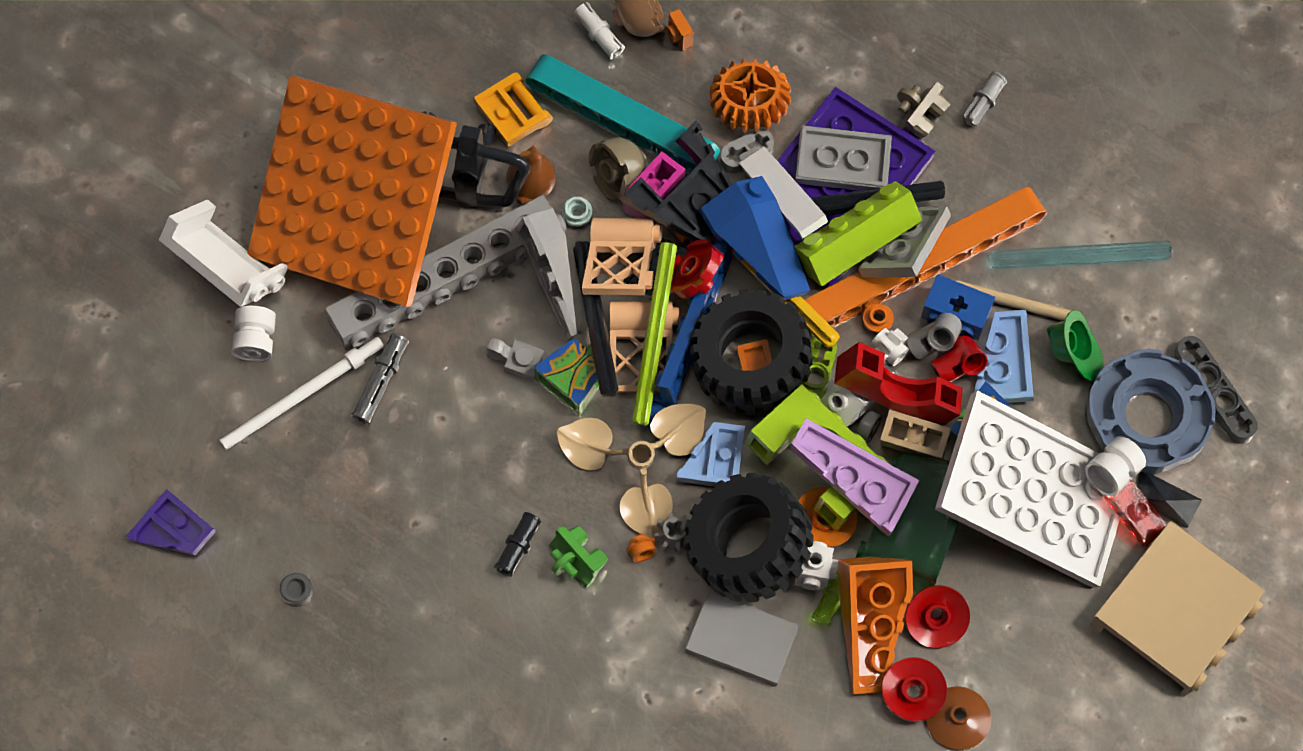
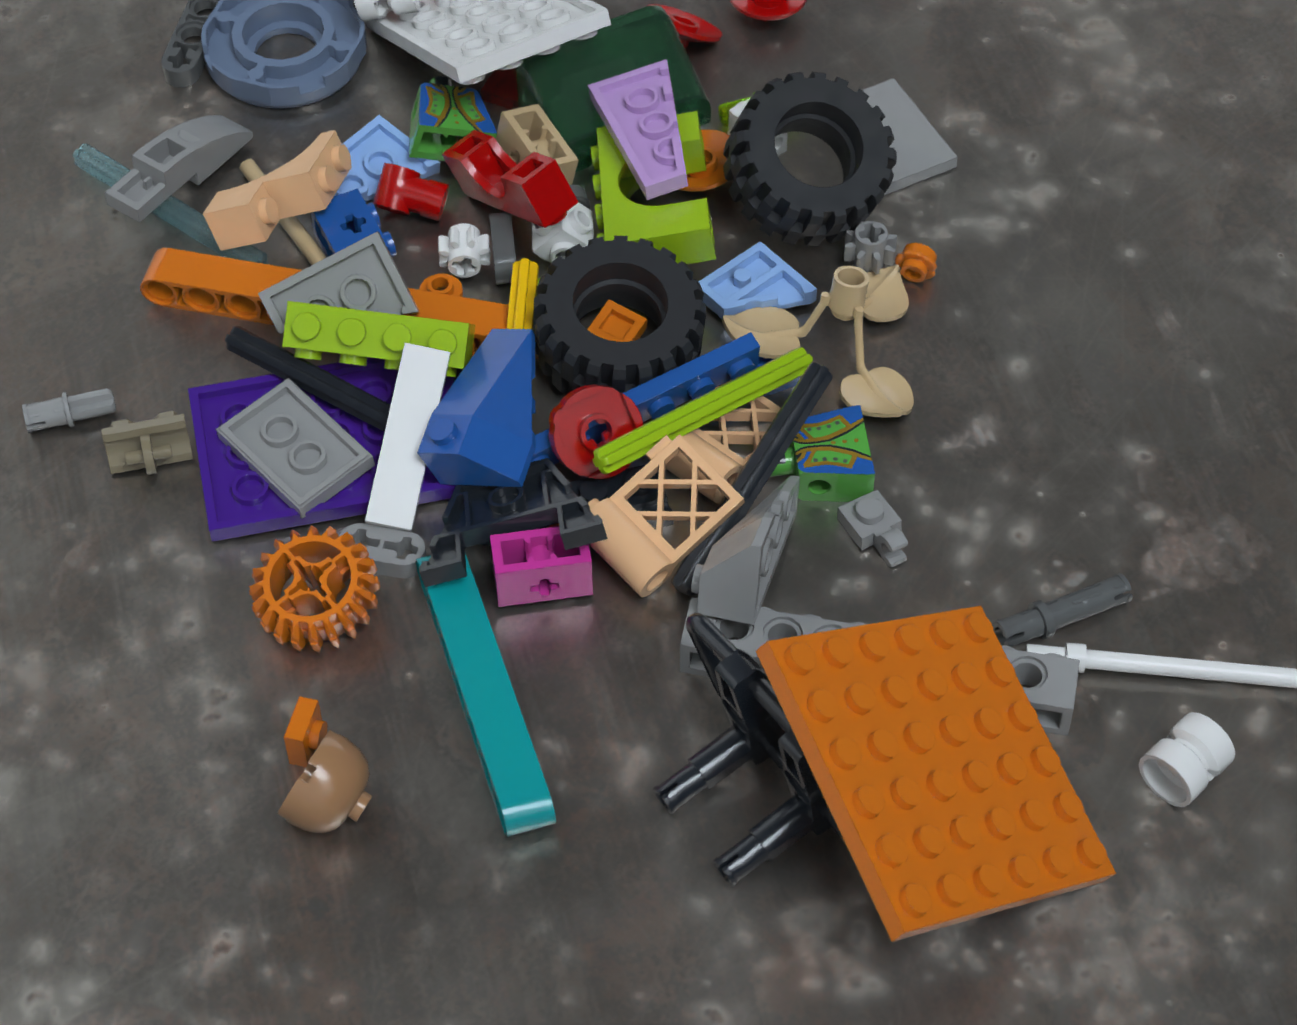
camera: 135 degrees left, 15 degrees down
white panel [159,200,288,307] -> none
light orange plate [473,72,553,147] -> none
black pin [494,512,542,577] -> none
dark orange hat [506,145,557,204] -> none
bright green hips [549,525,608,588] -> none
light aqua plate [562,197,592,227] -> none
white pin [573,2,625,59] -> none
dark tan cylinder [589,137,647,200] -> none
orange wedge [838,557,913,695] -> none
light grey piece [907,313,962,359] -> none
green piece [1047,310,1104,381] -> none
none -> light grey slope [105,115,253,223]
none -> light nougat arch [203,130,352,251]

